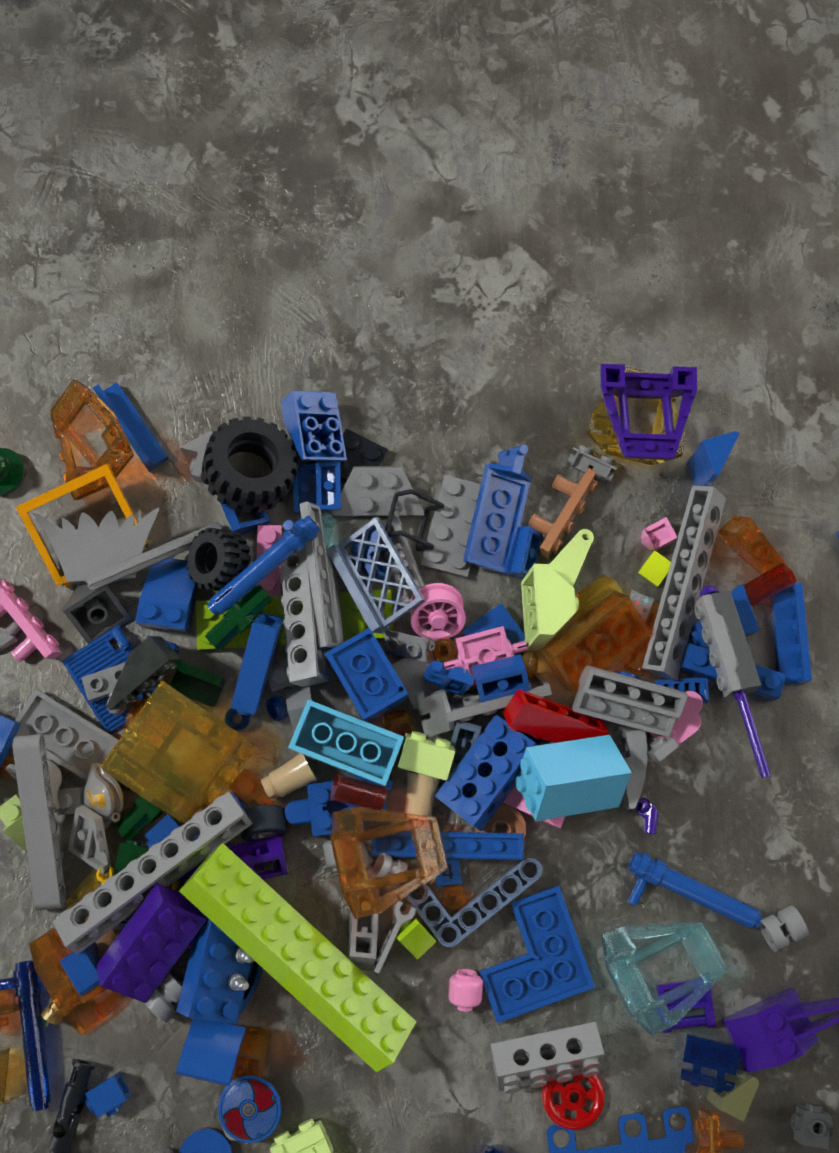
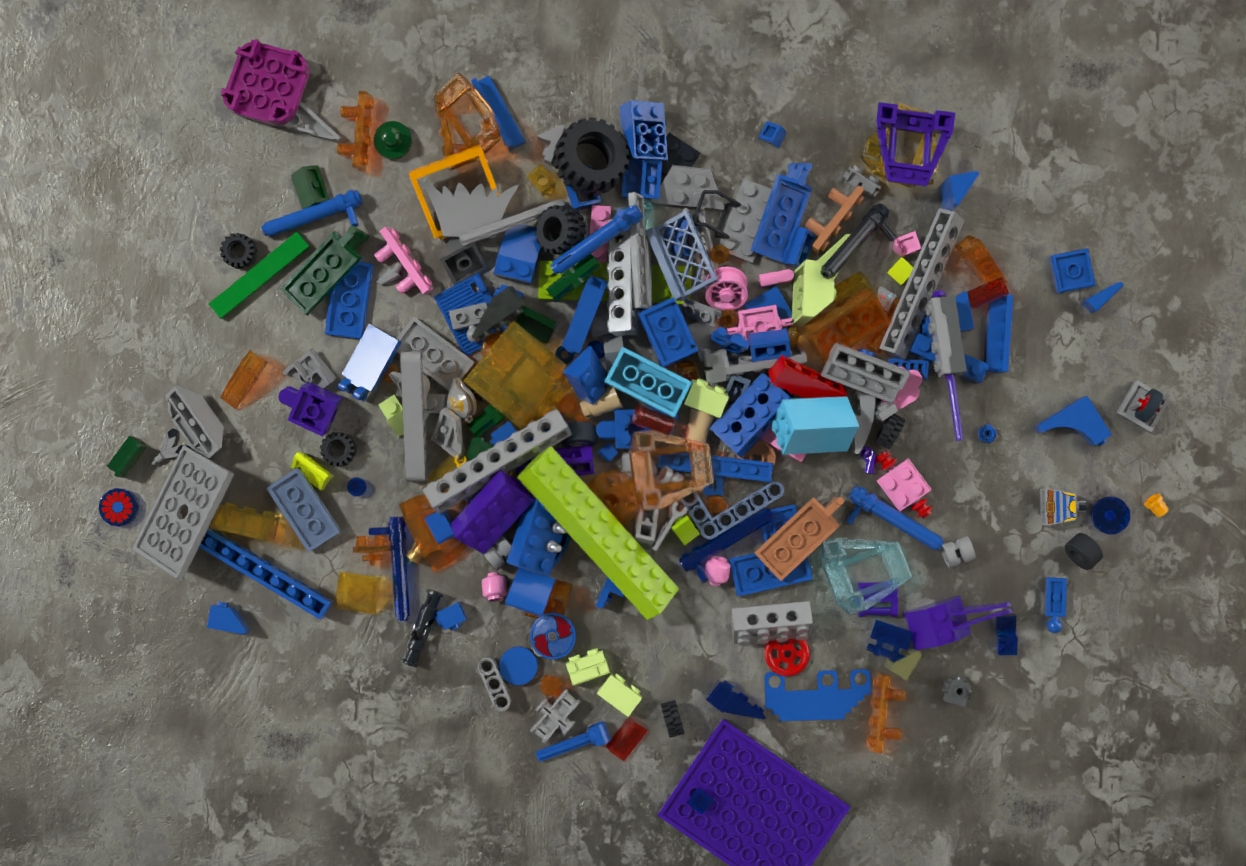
camera: 10 degrees right, 10 degrees up
none -> bright pink head [482,572,508,602]
none -> clear yellow brick [527,164,557,197]
none -> blue slope [563,346,607,405]
none -> clear orange piece [587,470,640,525]
none -> blue slope [595,577,624,609]
none -> blue piece [598,442,618,463]
none -> clear blue cylinder [679,508,775,583]
none -> clear orange plate [710,244,729,264]
none -> nougat hinge [754,497,844,581]
none -> blue slope [758,121,787,148]
none -> bright pink bar [758,269,794,288]
none -> black cylinder [821,203,896,279]
none -> black tyre [875,413,906,450]
none -> bright pink plate [876,450,933,519]
none -> blue plate [978,424,997,443]

